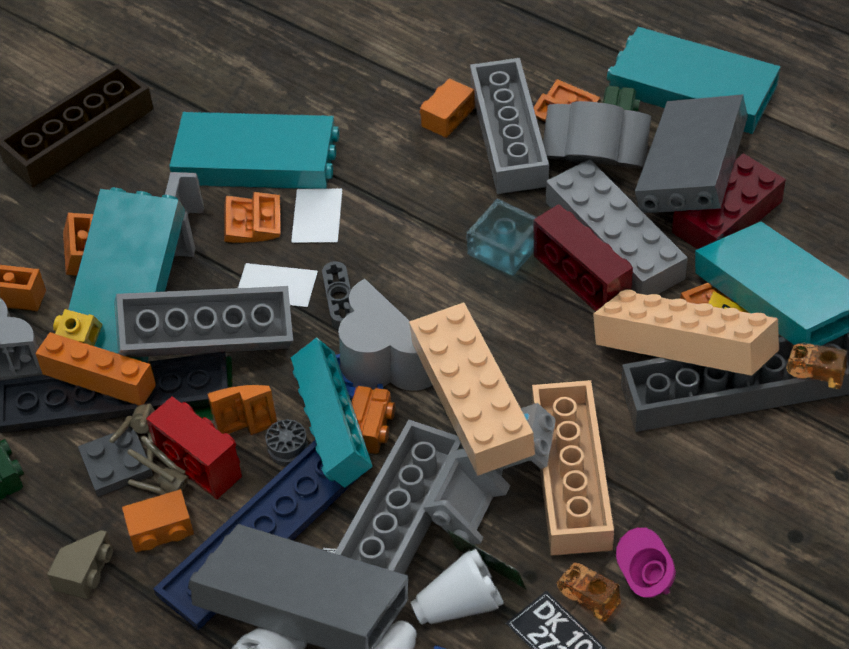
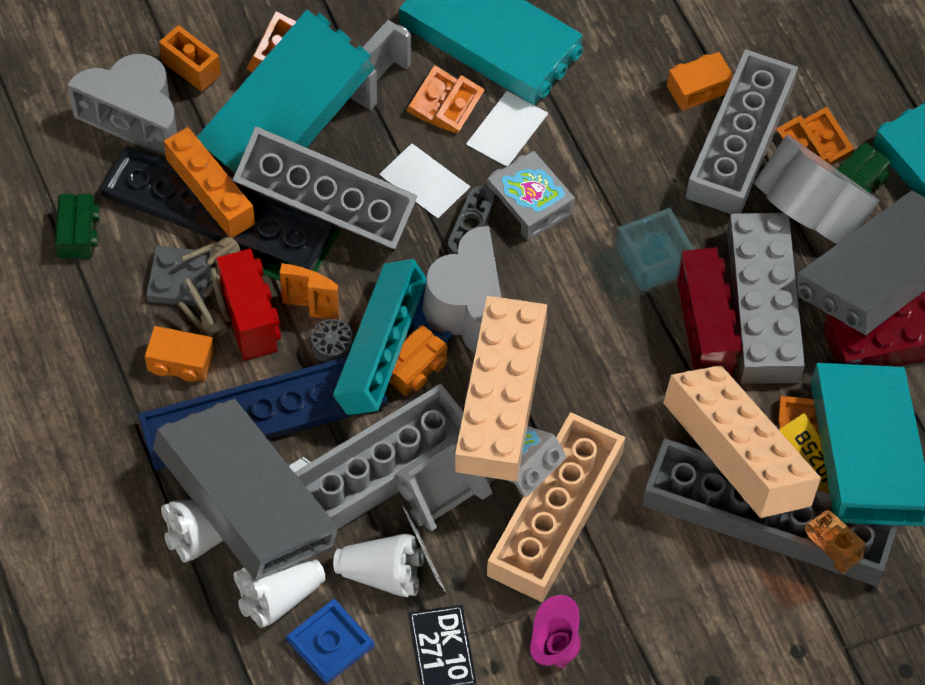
camera: 25 degrees right, 10 degrees up
dark tan slope [47,530,113,599] -> none
yellow brick [53,309,103,346] -> none
clear orange leg [557,563,621,622] -> none
none -> panel [487,151,575,242]

